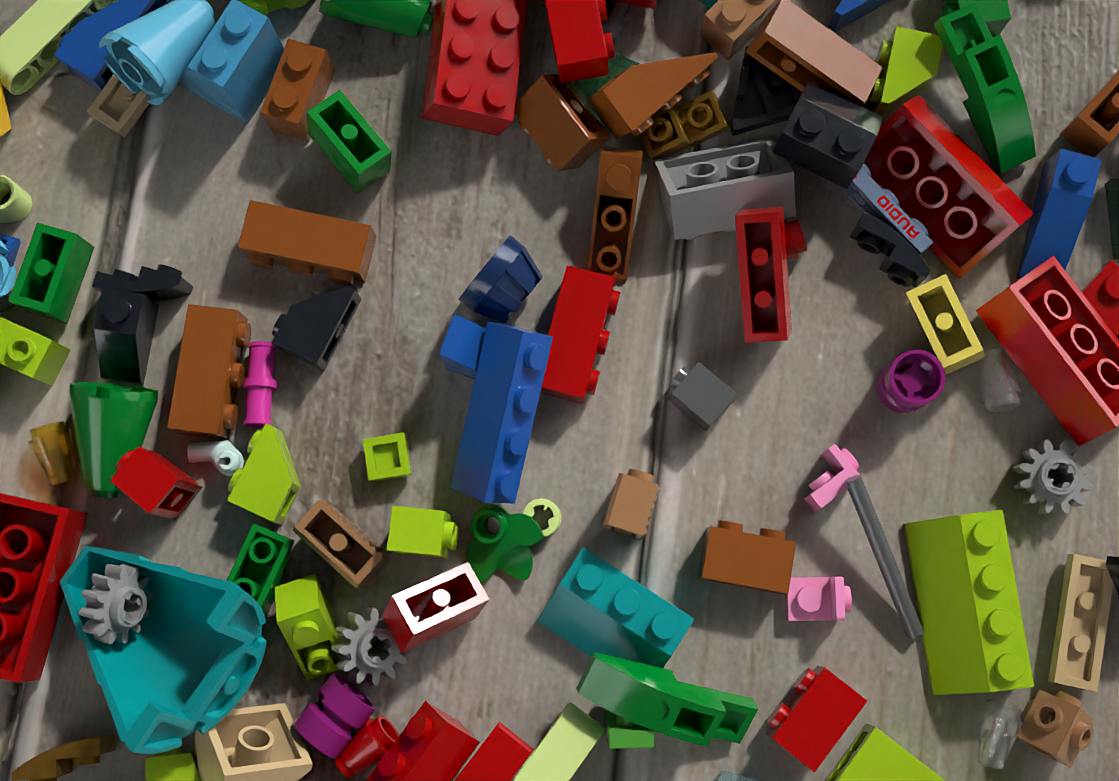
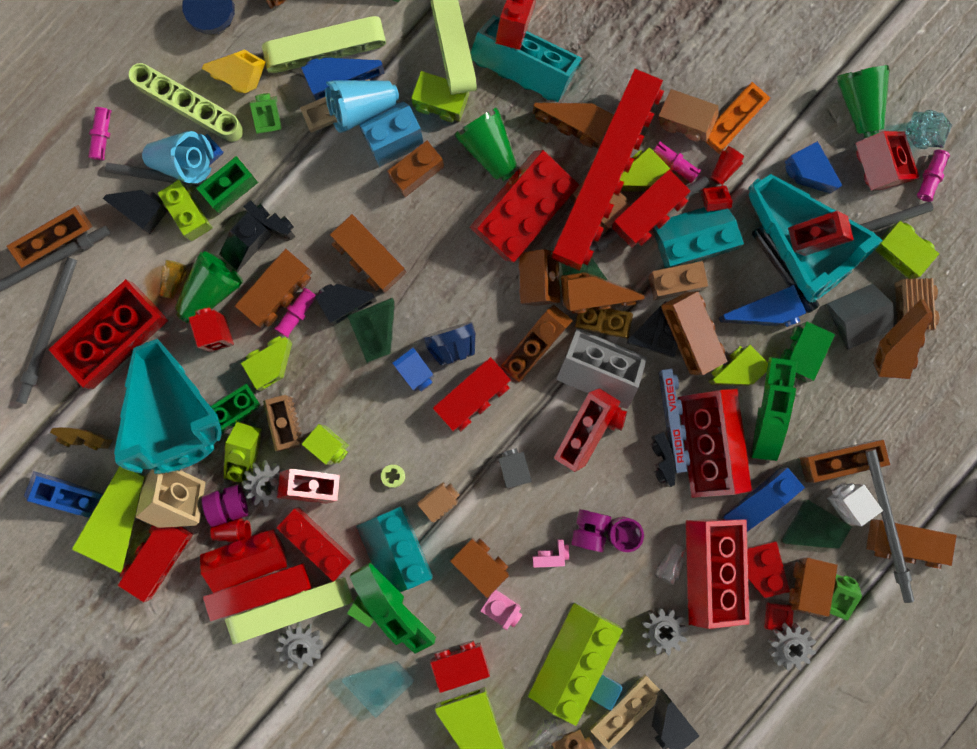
camera: 30 degrees right, 5 degrees up
light grey gear [78,564,153,644] -> none
light aqua arm [187,440,244,476] -> none
green brick [307,90,392,194] -> none
lime plate [362,432,412,482] -> none
blue brick [450,322,553,504] -> none
green plate [466,504,544,583] -> none
black slope [772,81,883,189] -> none
dark grey bar [844,475,924,638] -> none
light yellow brick [906,274,985,375] -> none
none -> bright green bracket [250,93,282,134]
none -> red brick [277,507,355,582]
none -> clear green wing [348,297,395,364]
none -> magenta wheel [571,509,612,552]
none -> slope [590,675,623,711]

